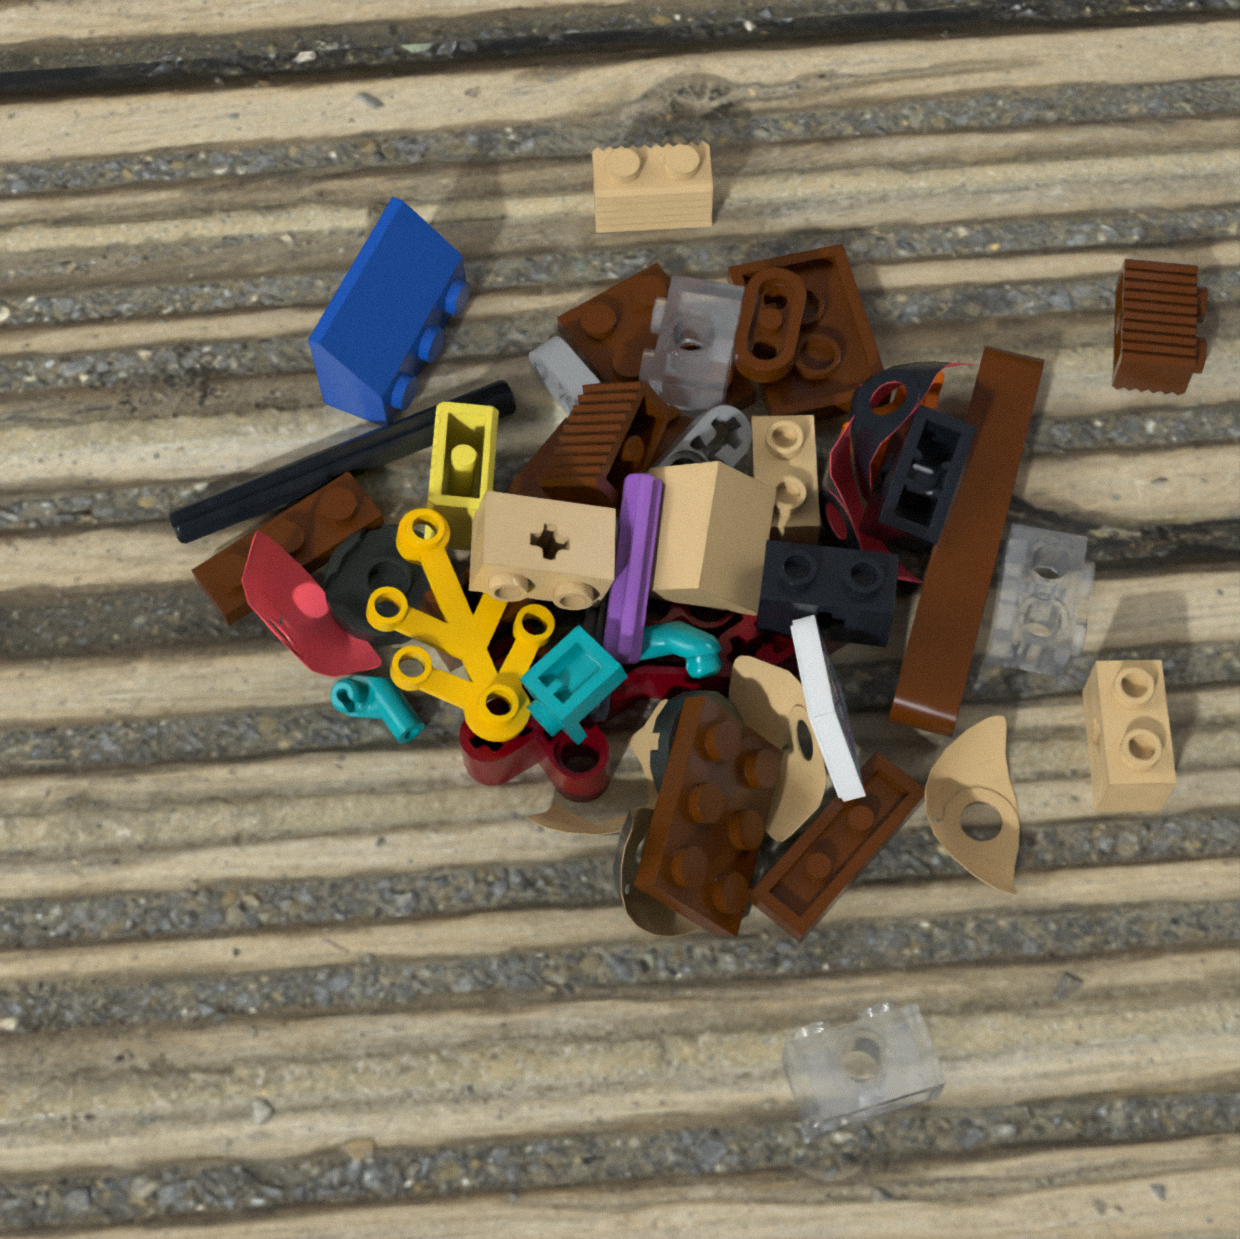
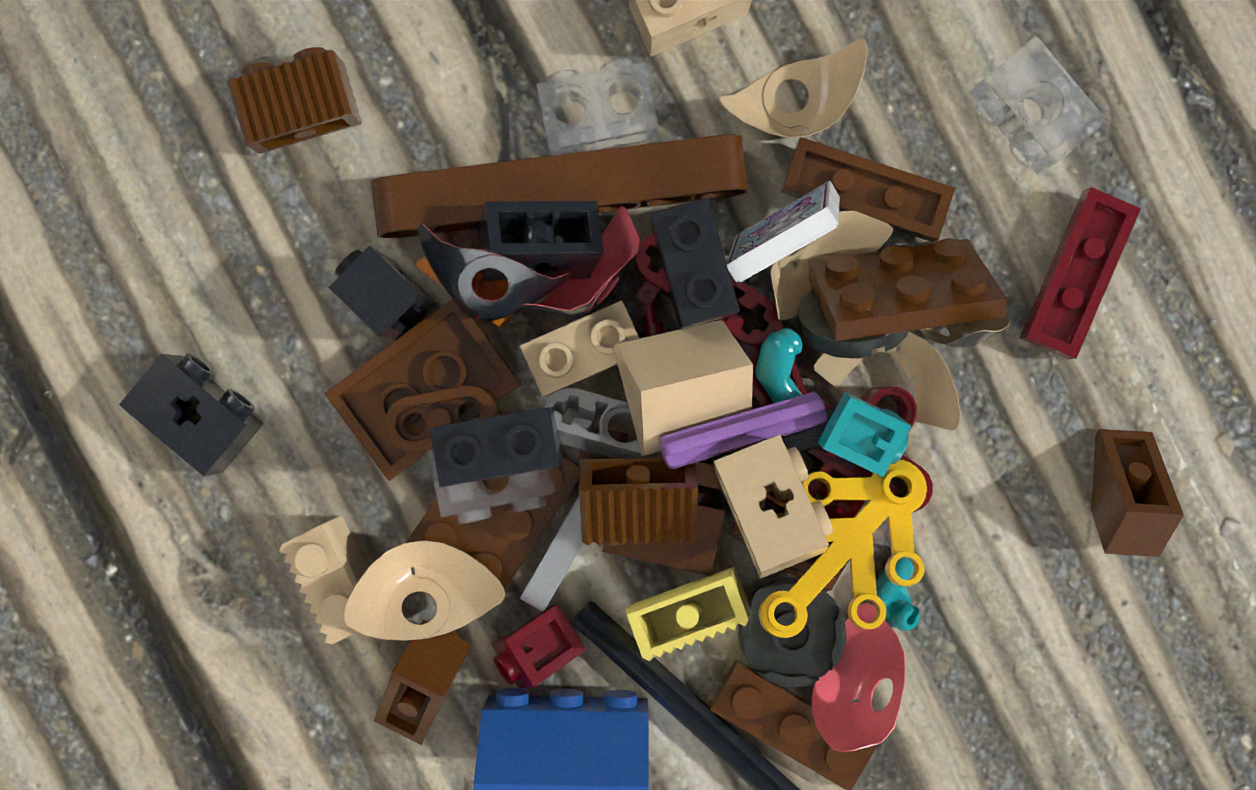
camera: 115 degrees left, 25 degrees up
none -> black brick [119,353,264,476]
none -> black brick [328,246,438,340]
none -> tan piece [344,541,505,641]
none -> reddish brown slope [374,619,472,745]
none -> black brick [429,407,563,488]
none -> dark red bracket [491,604,586,688]
none -> dark red plate [1019,187,1141,359]
none -> reddish brown slope [1091,429,1184,557]

